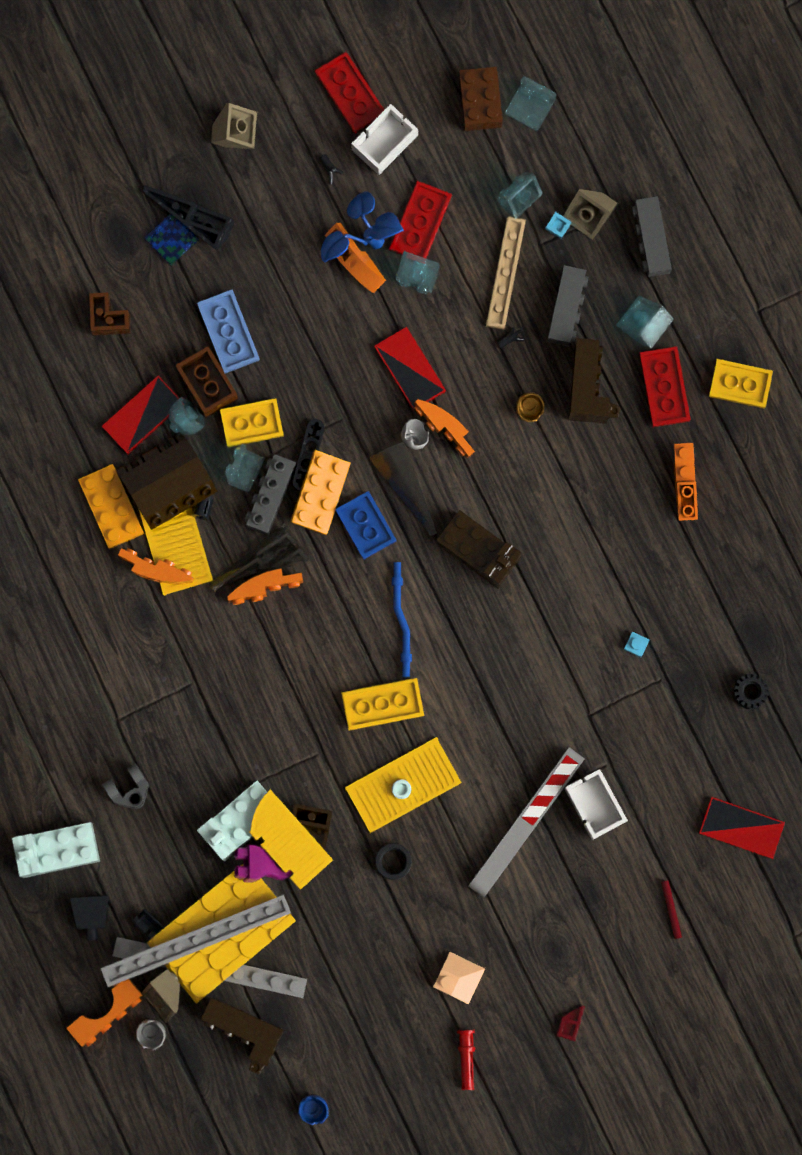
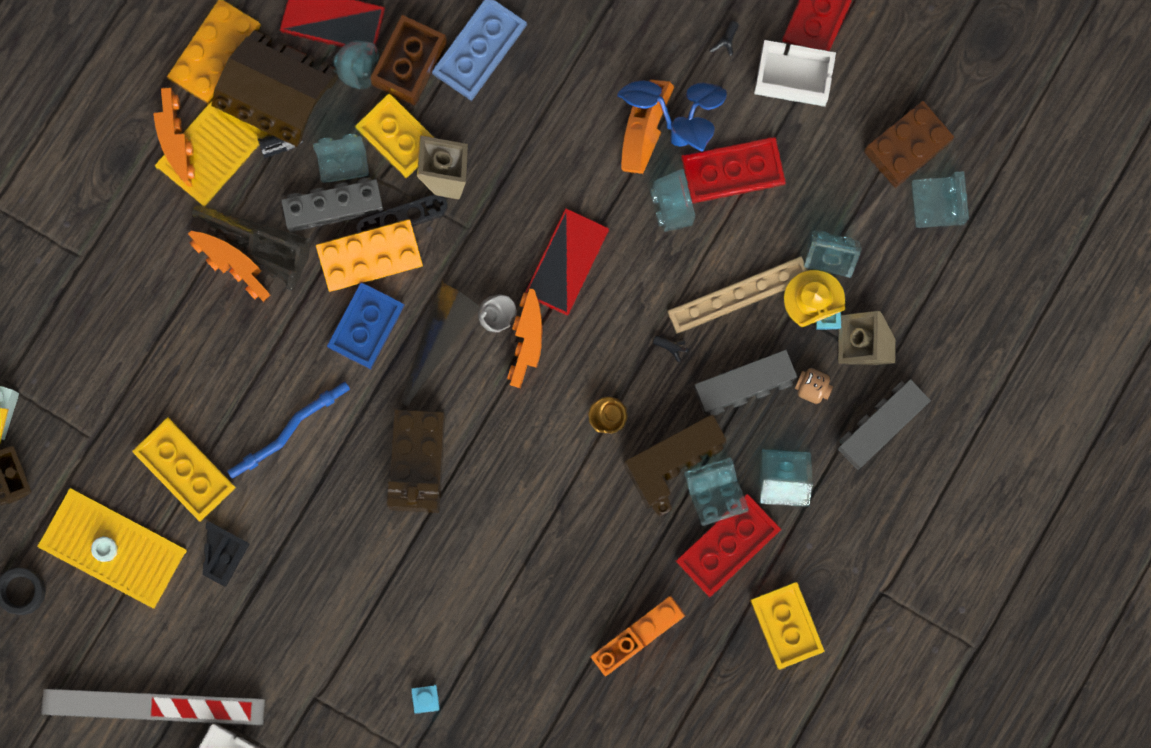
camera: 55 degrees right, 0 degrees up
none -> black wing [202,521,250,587]
none -> dark tan slope [417,136,468,199]
none -> clear light blue bracket [684,457,749,526]
none -> yellow hat [784,270,845,327]
none -> medium nougat head [795,368,833,404]

